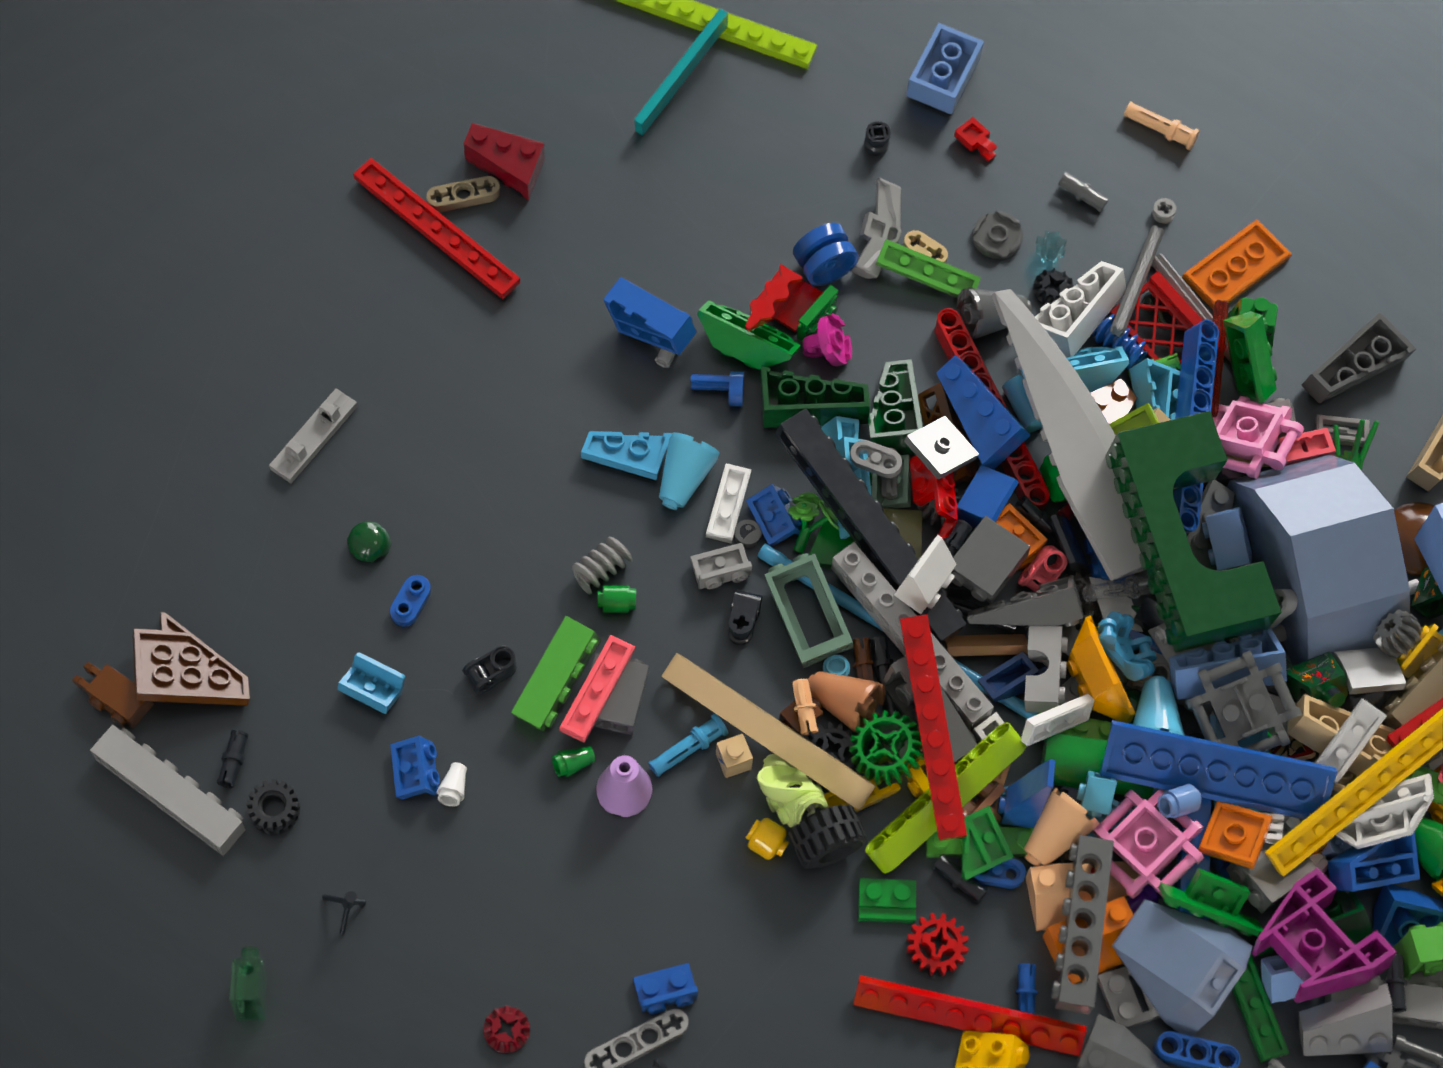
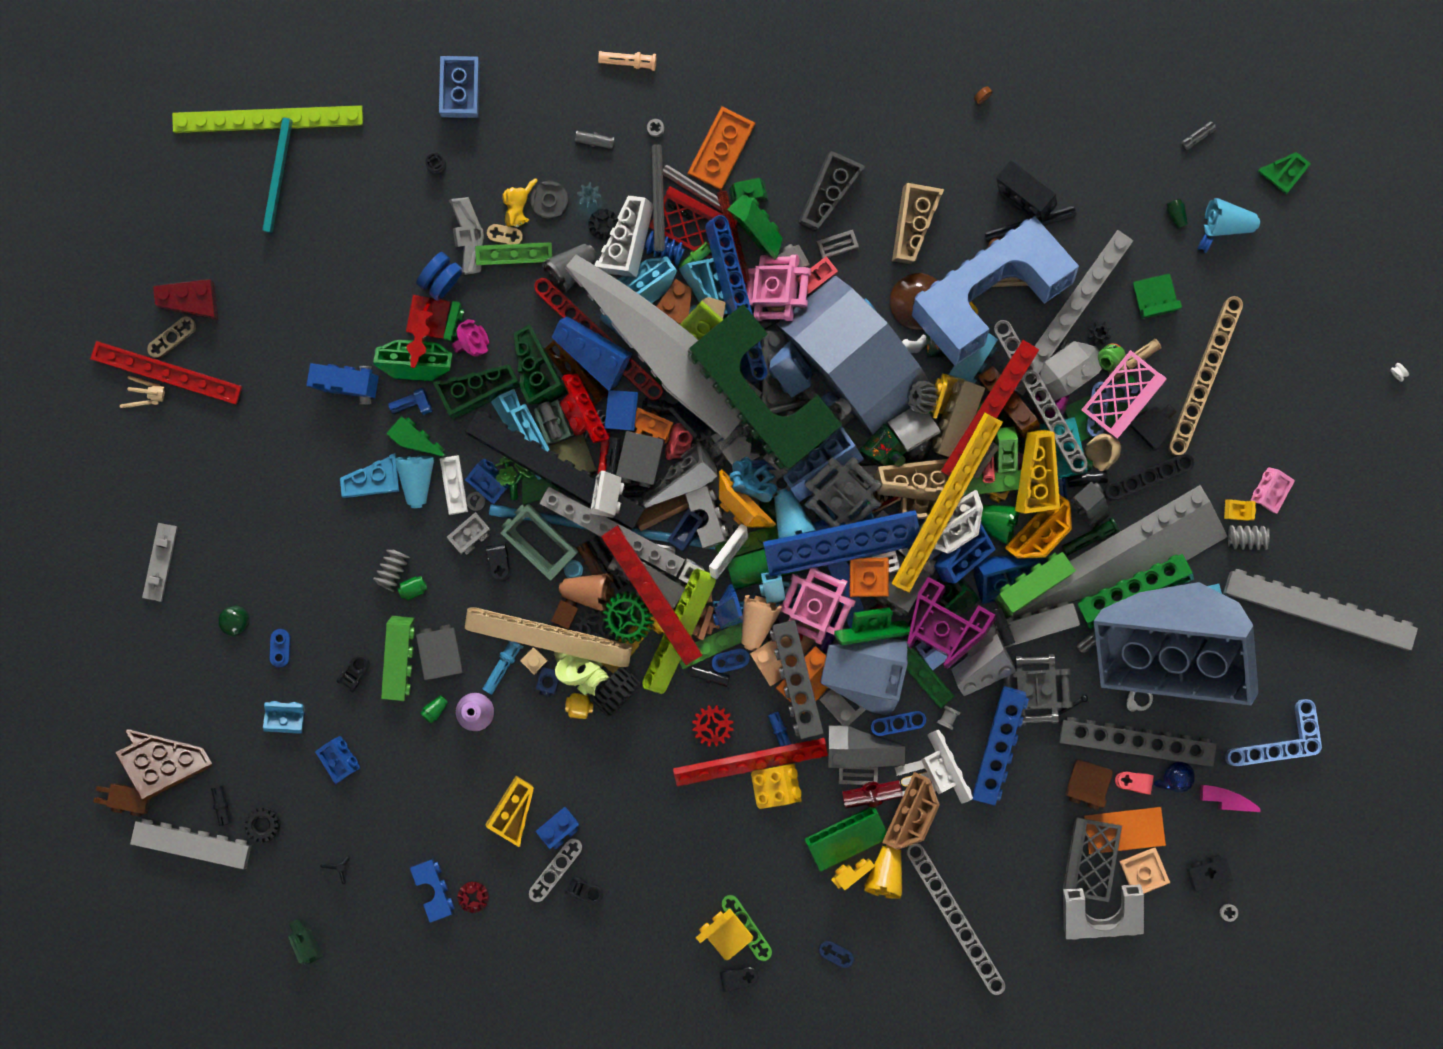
camera: 15 degrees left, 20 degrees up
white cone [437,763,467,806] -> none
coral tile [559,635,635,743] -> none
light nougat axle [792,679,819,735] -> none
light grey plate [850,440,902,478] -> none
green plate [858,878,916,923] -> none
plate [904,416,979,480] -> none
red plate [954,117,997,162] -> none
green wing [962,806,1014,881] -> none
medium blue brick [1158,784,1202,818] -> none
white tile [1315,699,1387,785] -> none
green plant [1333,419,1379,470] -> none
none -> tan plant [120,376,165,408]
none -> green slope [386,416,446,458]
none -> blue arch [410,859,455,922]
none -> yellow wedge [485,776,534,847]
none -> yellow animal [502,179,538,227]
none -> dark blue brick [536,667,559,697]

